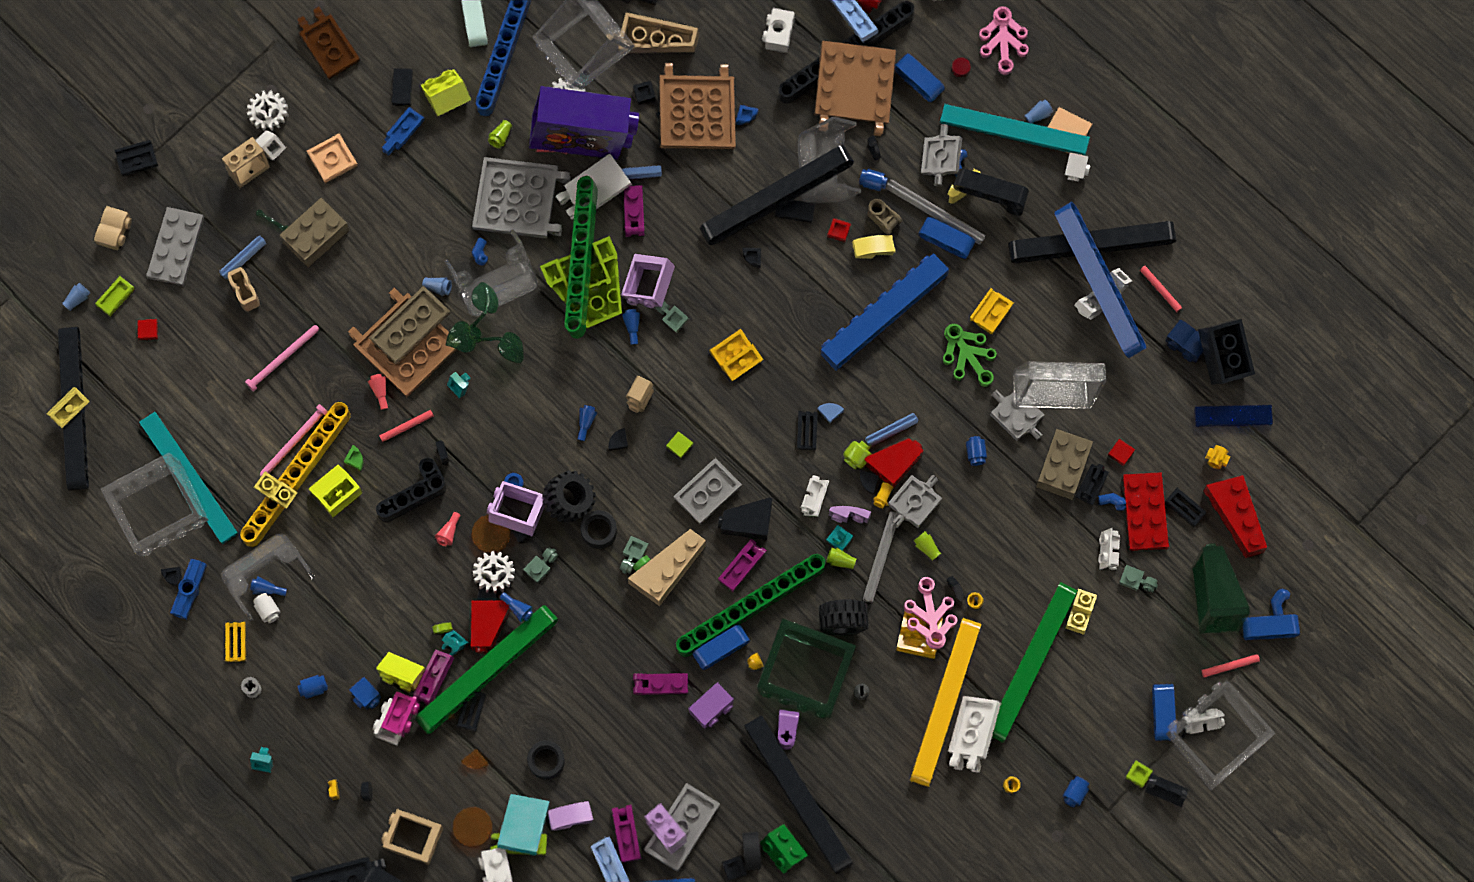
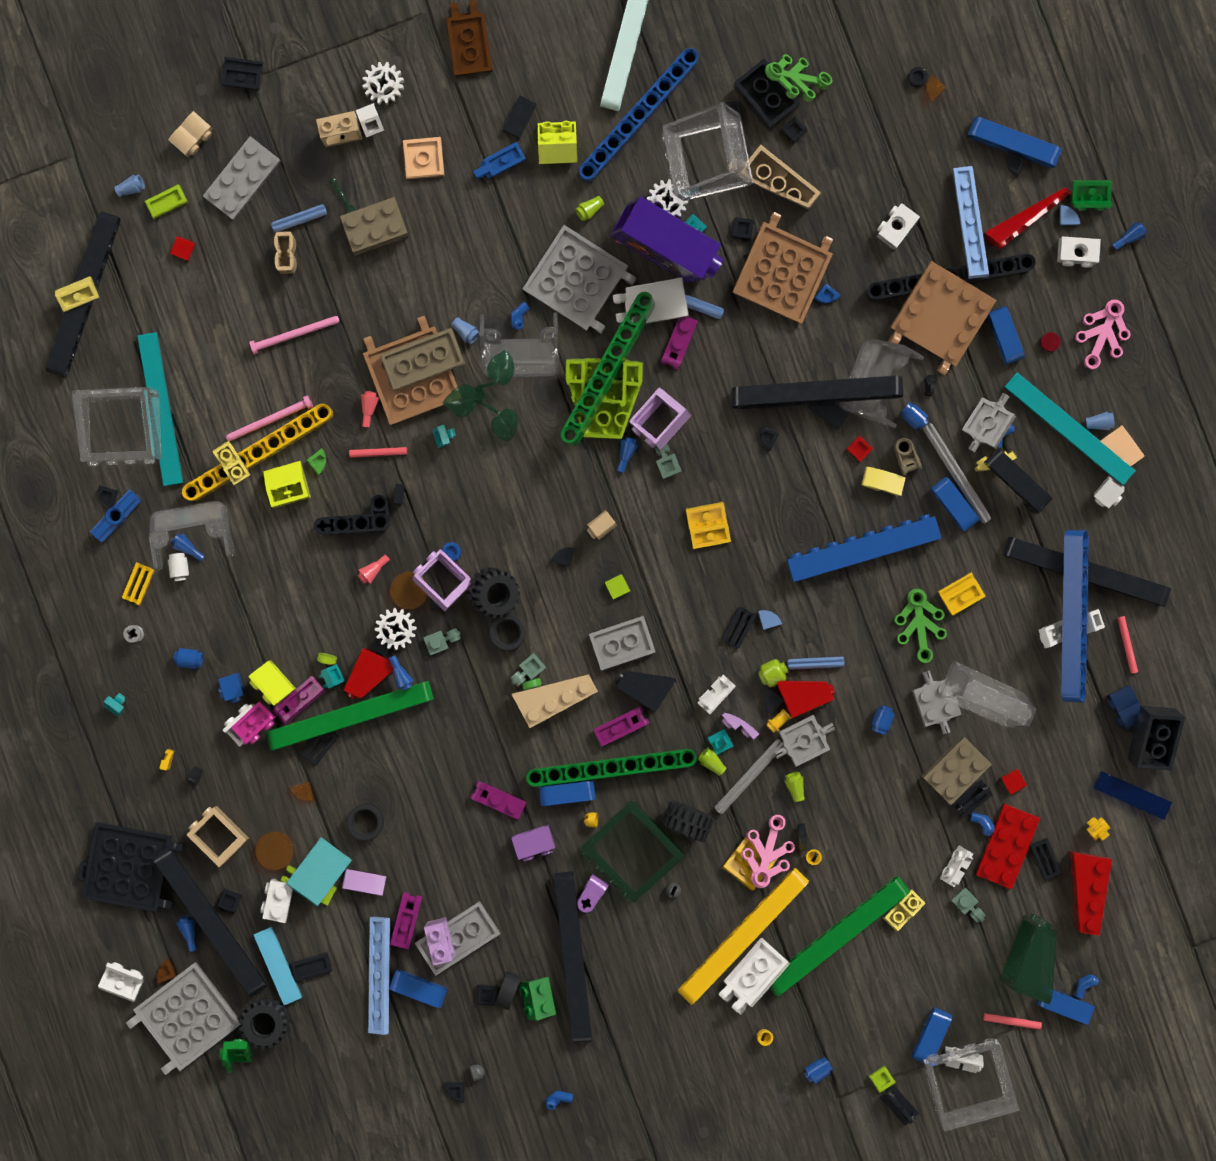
camera: 25 degrees right, 15 degrees up
blue cone [577,405,598,441] -> none

